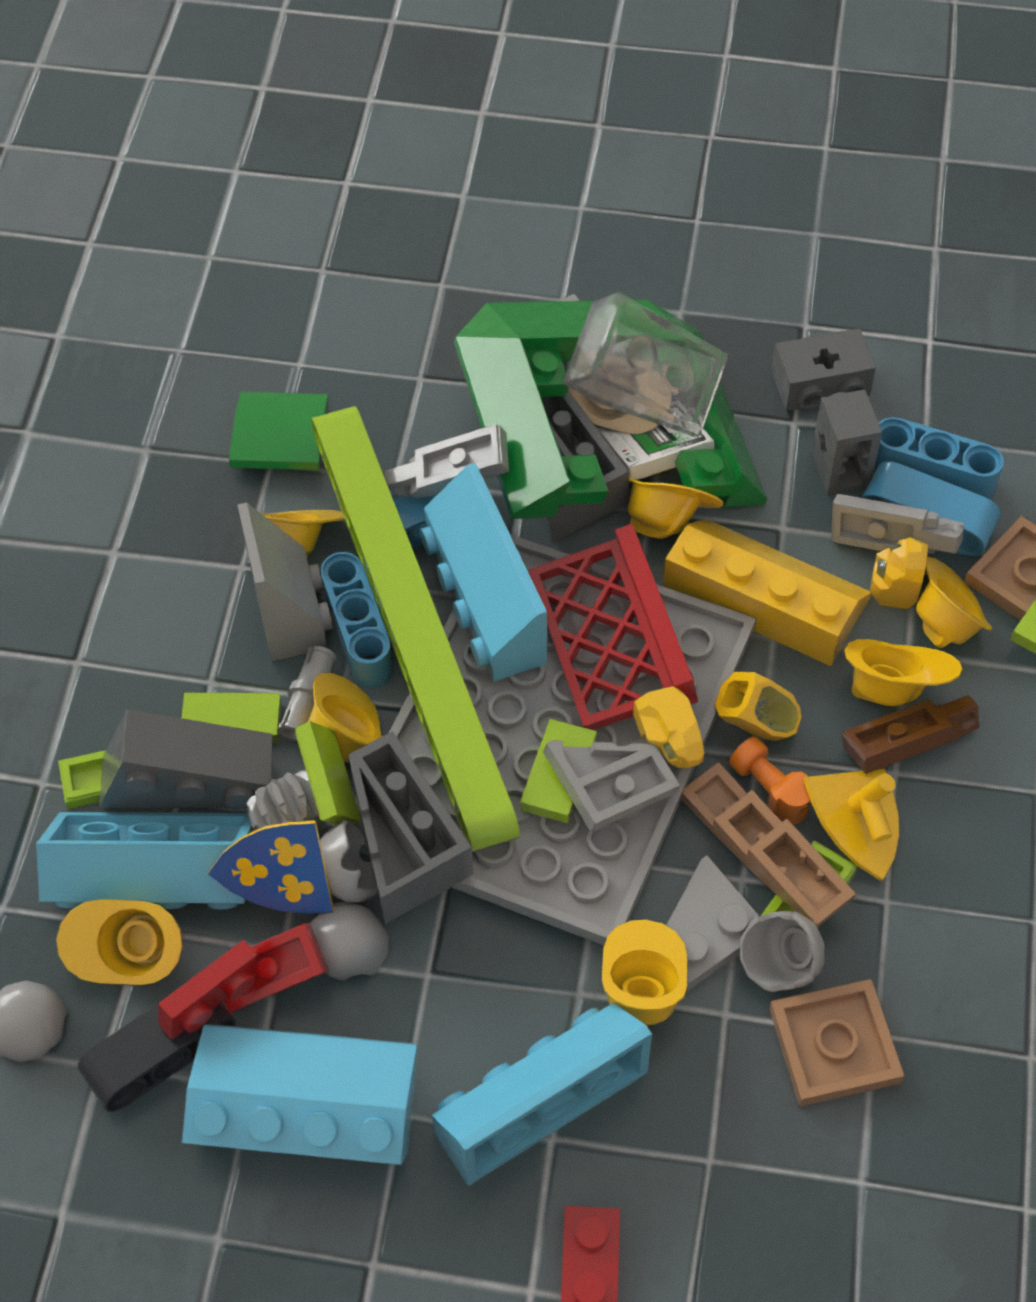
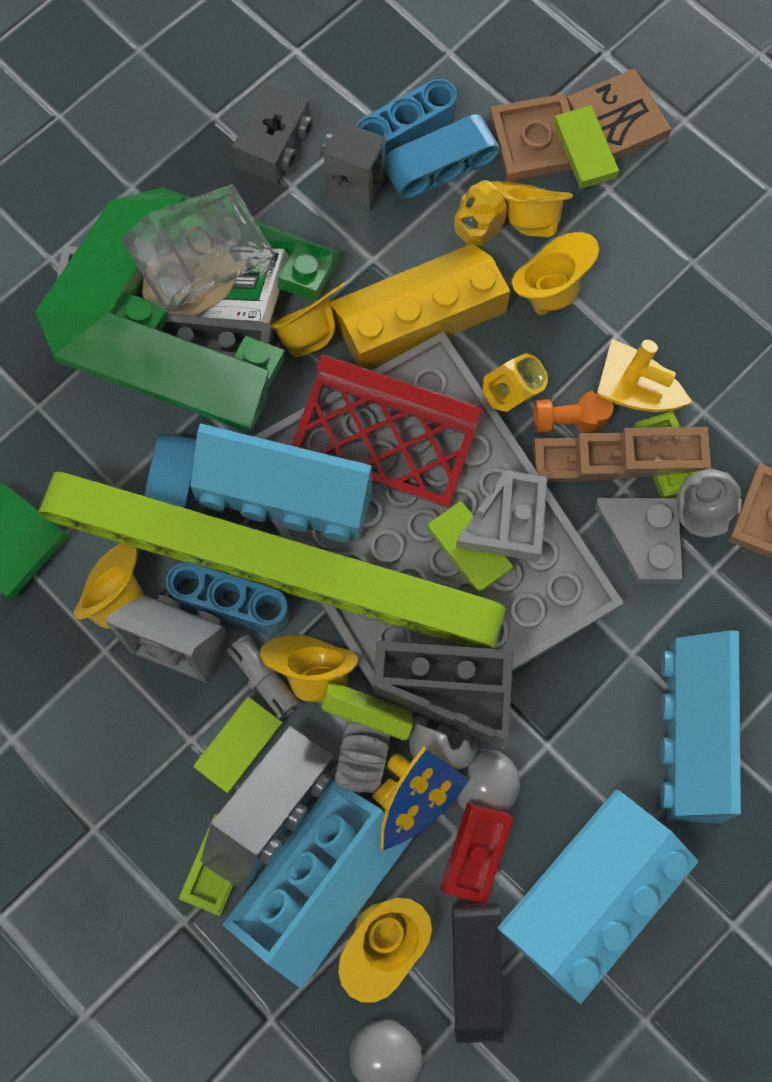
camera: 55 degrees left, 15 degrees up
red plate [158,940,257,1040] -> none
light grey hinge [384,424,509,498] -> none
yellow piece [602,920,687,1026] -> none
yellow rock [633,686,704,768] -> none
light grey hinge [831,494,964,554] -> none
reddish brown hinge [842,695,980,774] -> none

